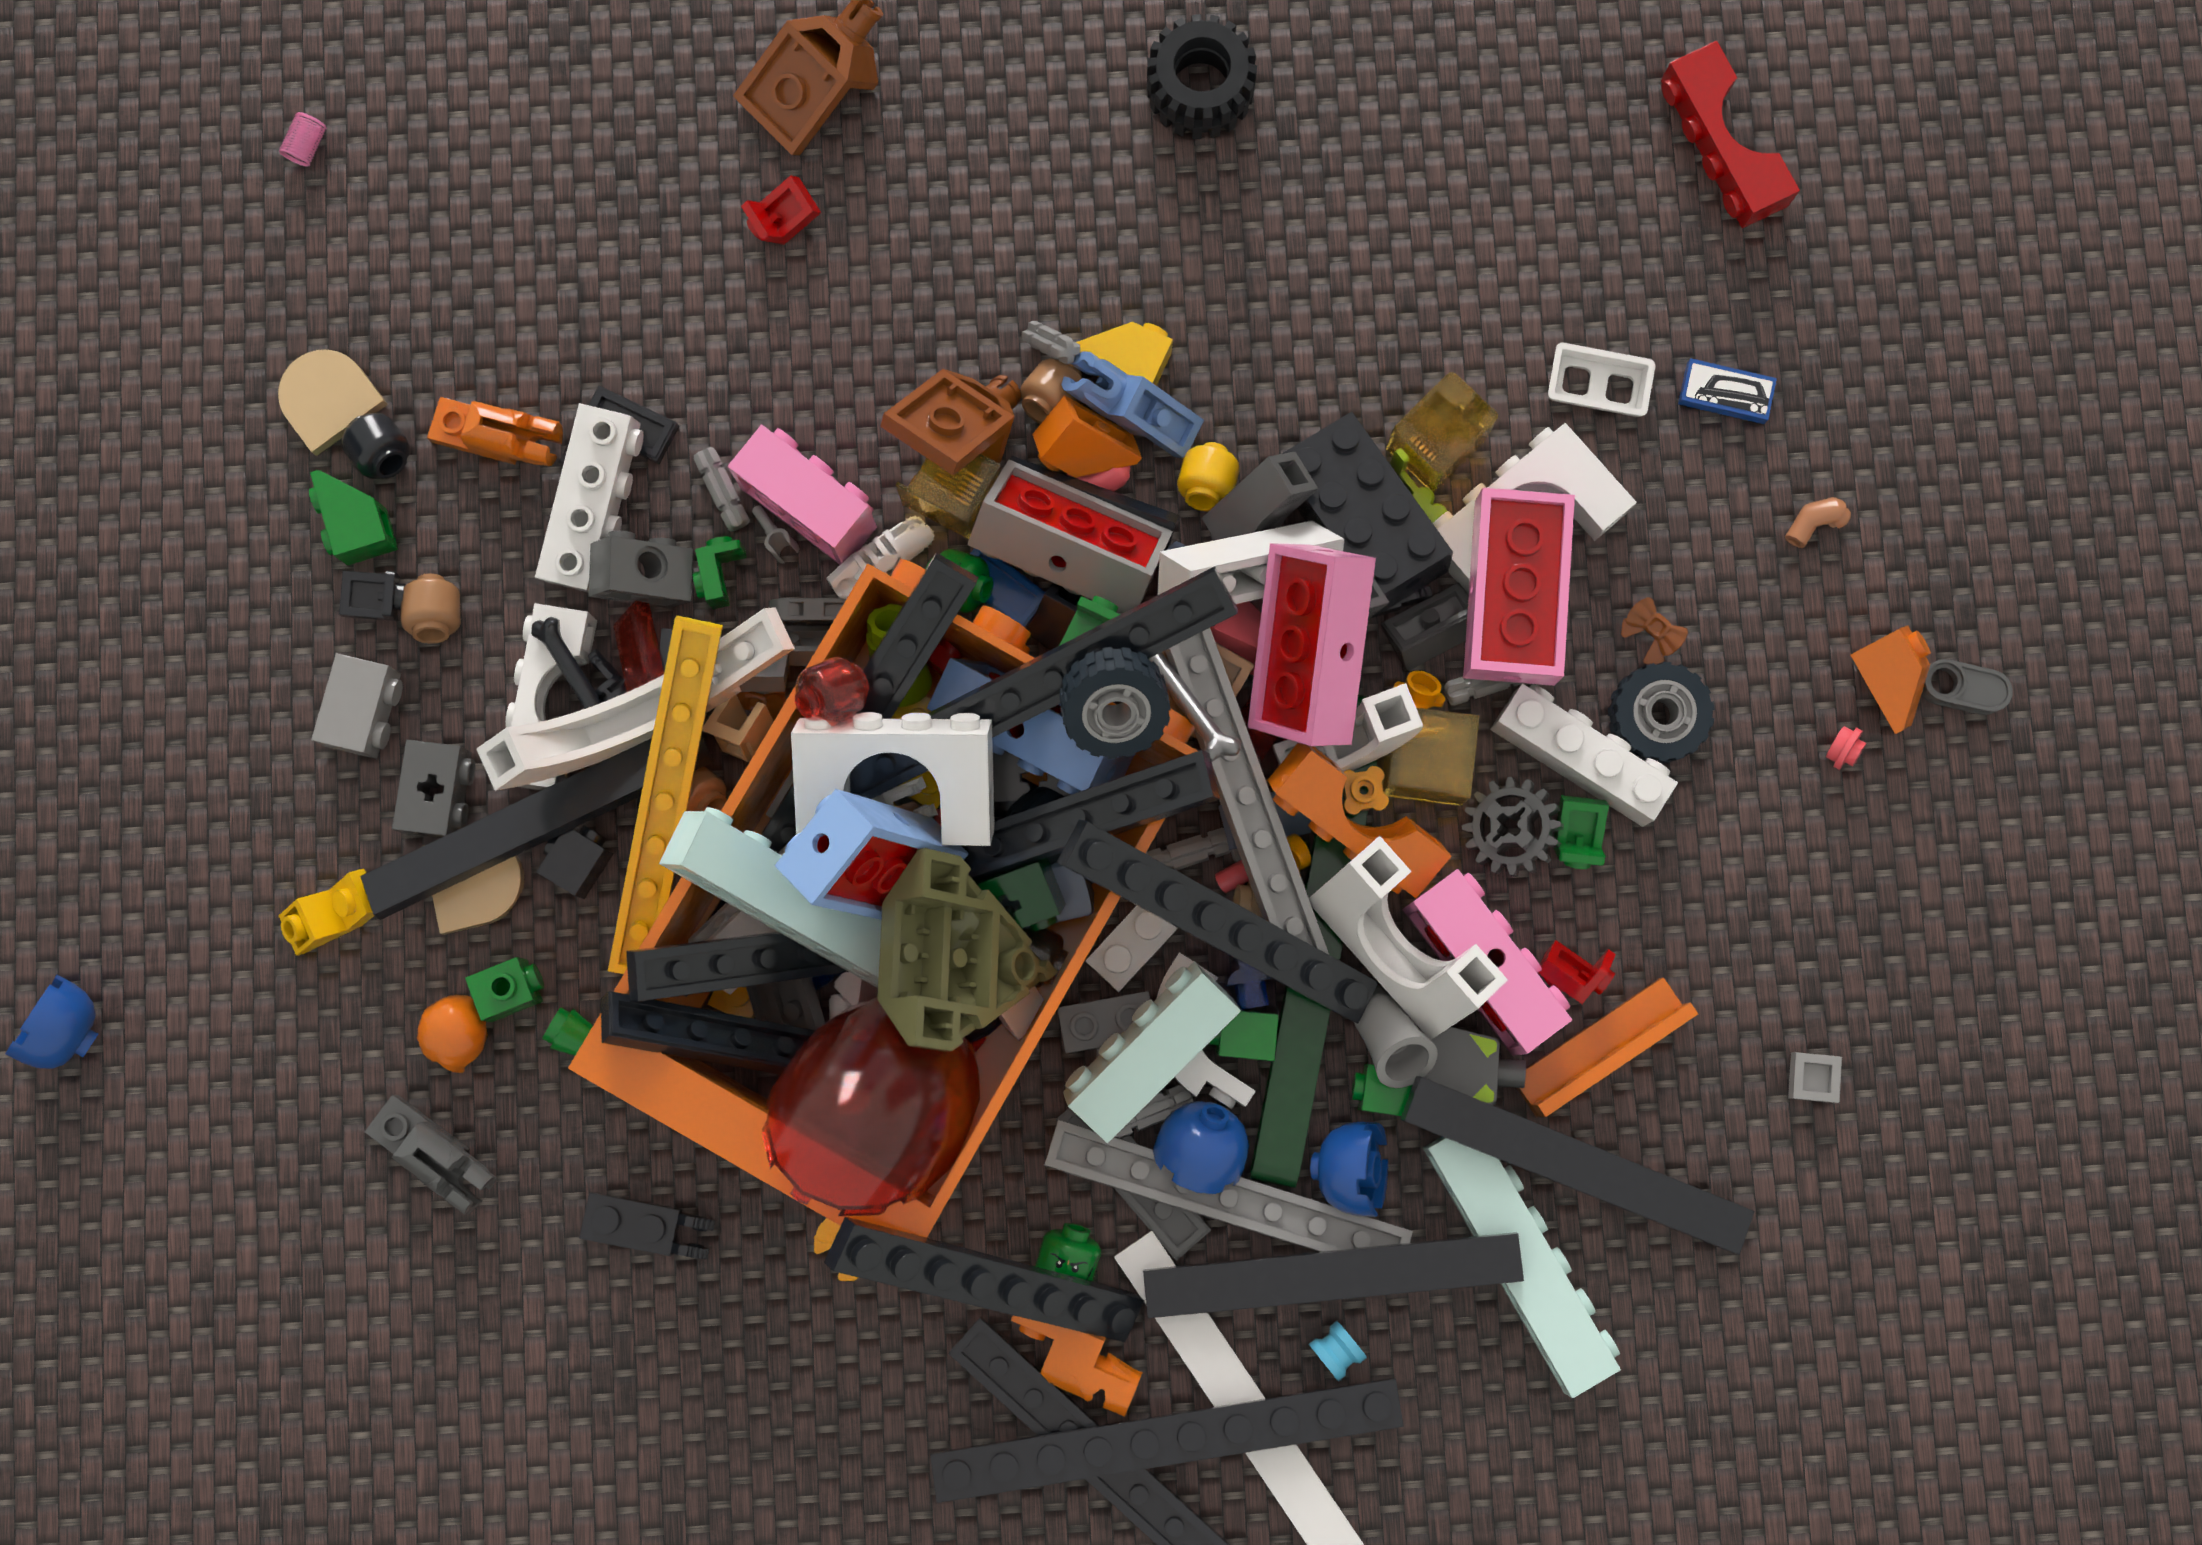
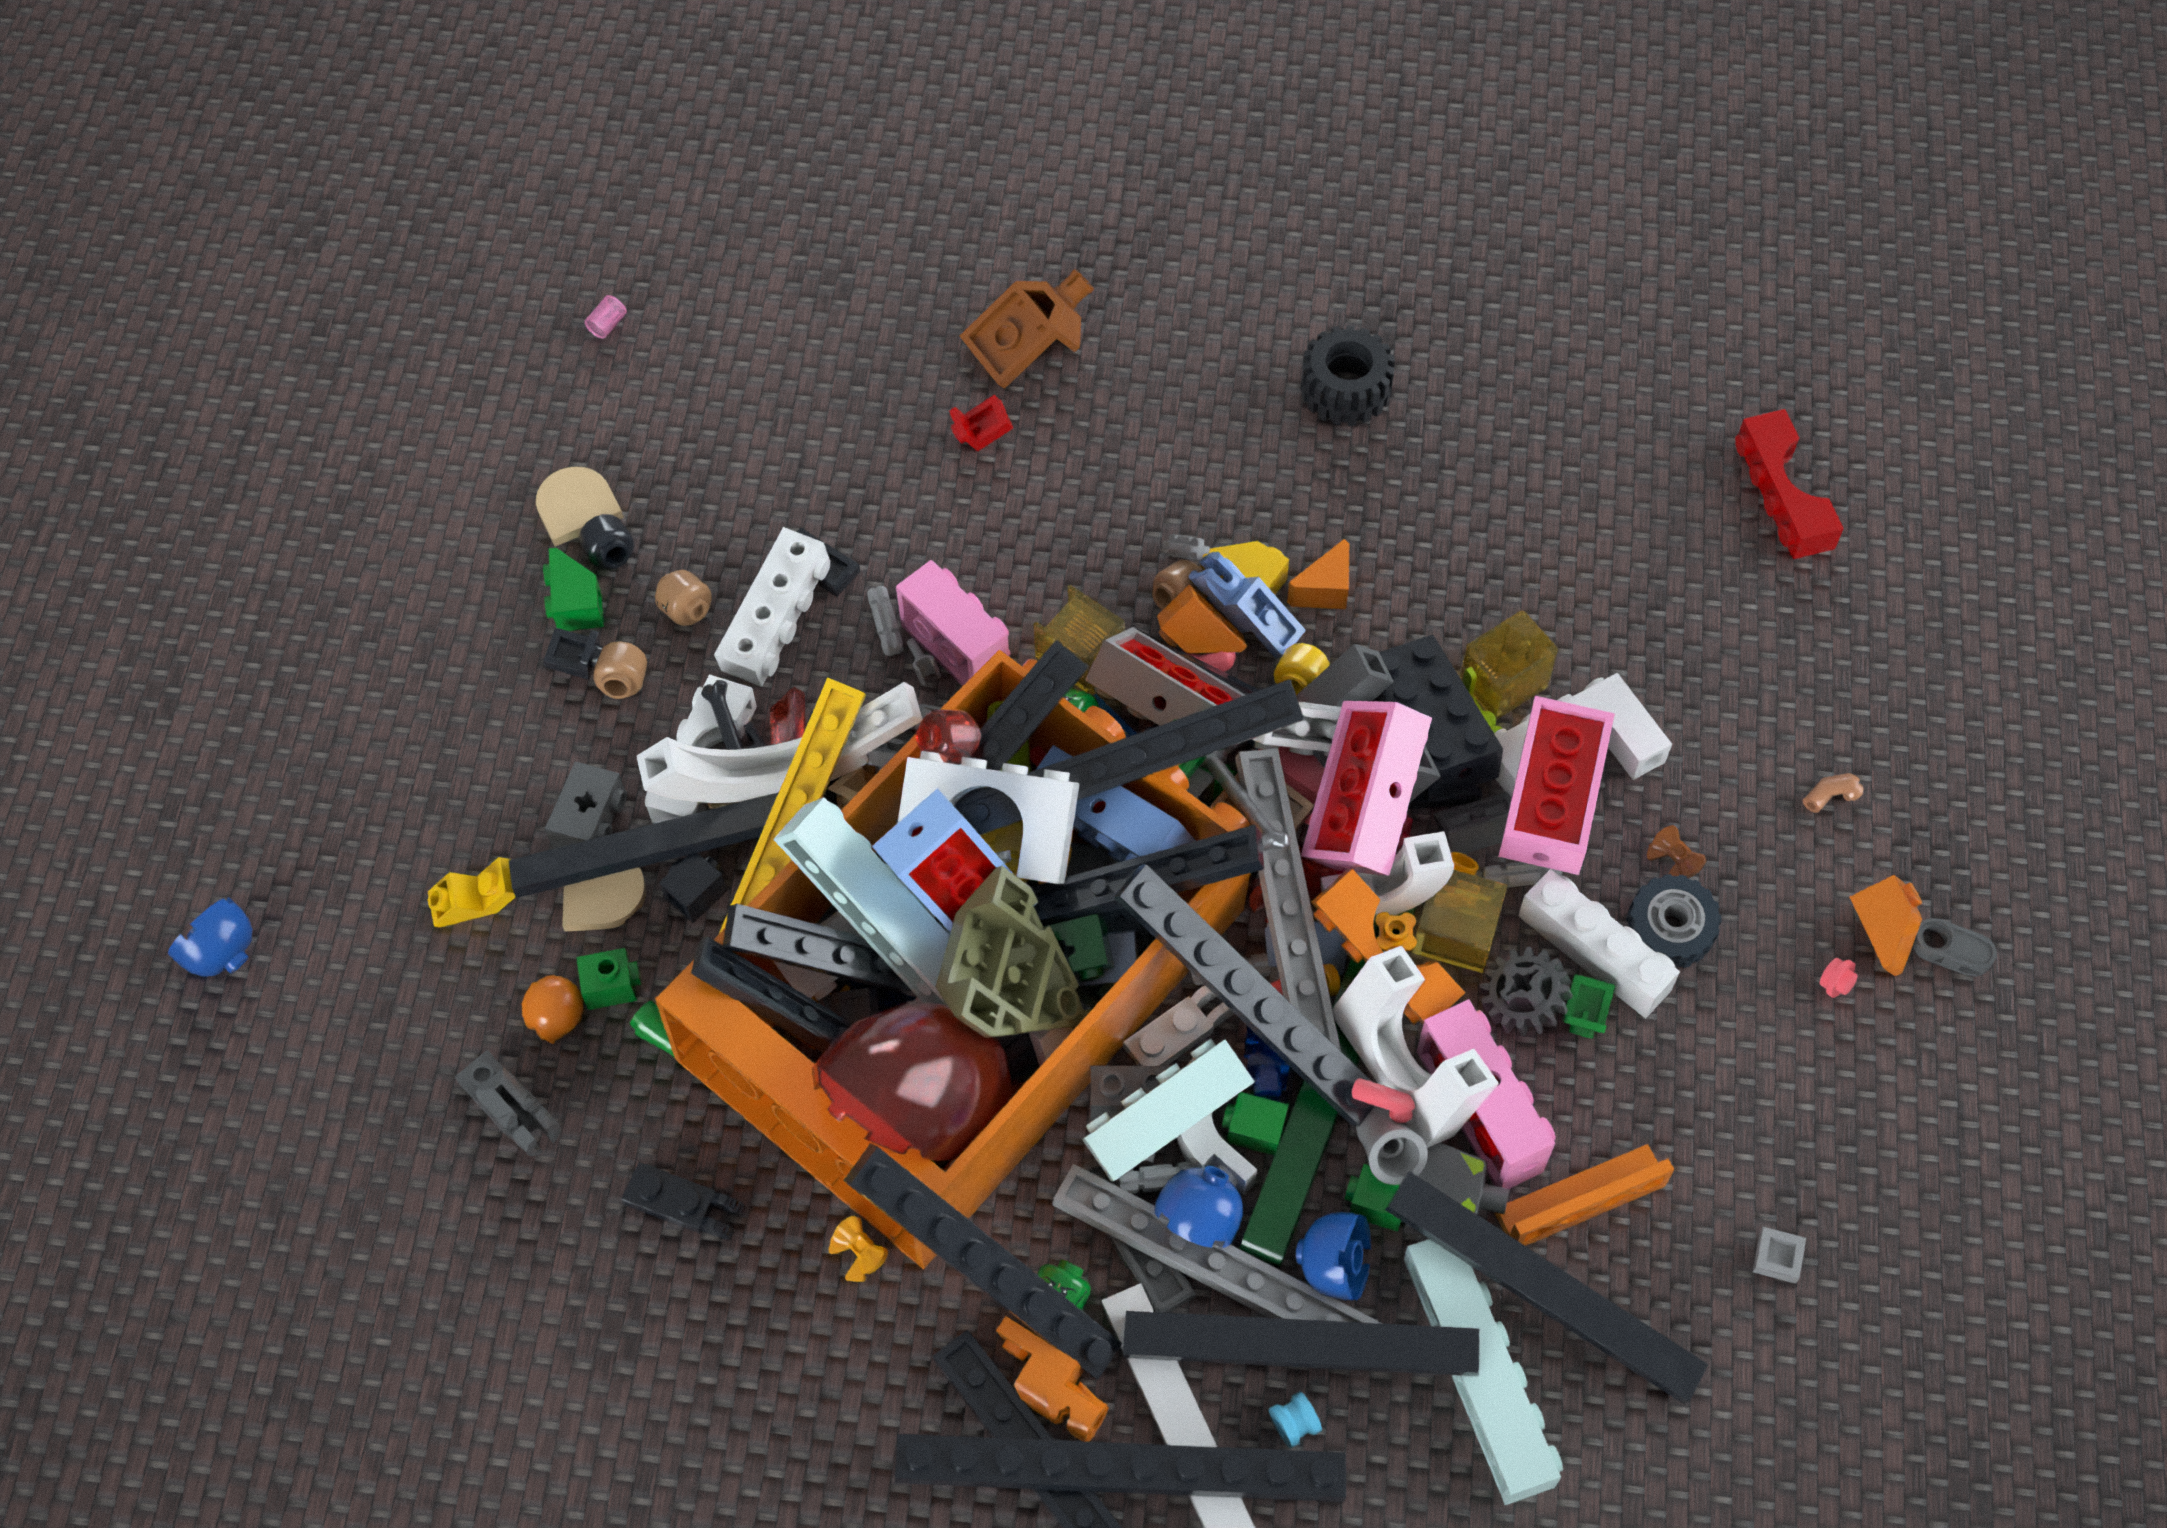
camera: 10 degrees right, 20 degrees down
light grey brick [311,653,403,759] -> none
orange plate [427,397,563,466] -> none
dark grey brick [589,531,693,609] -> none
green bracket [693,536,747,610] -> none
dark orange plate [880,369,1021,476] -> none
black wheel [1059,647,1171,759] -> none
red bracket [1538,940,1616,1004] -> none
white piece [1548,342,1655,417] -> none
tile [1678,358,1777,424] -> none
none -> medium nougat head [655,570,712,626]
none -> orange slope [1287,539,1349,609]
none -> coral arm [1352,1078,1415,1123]

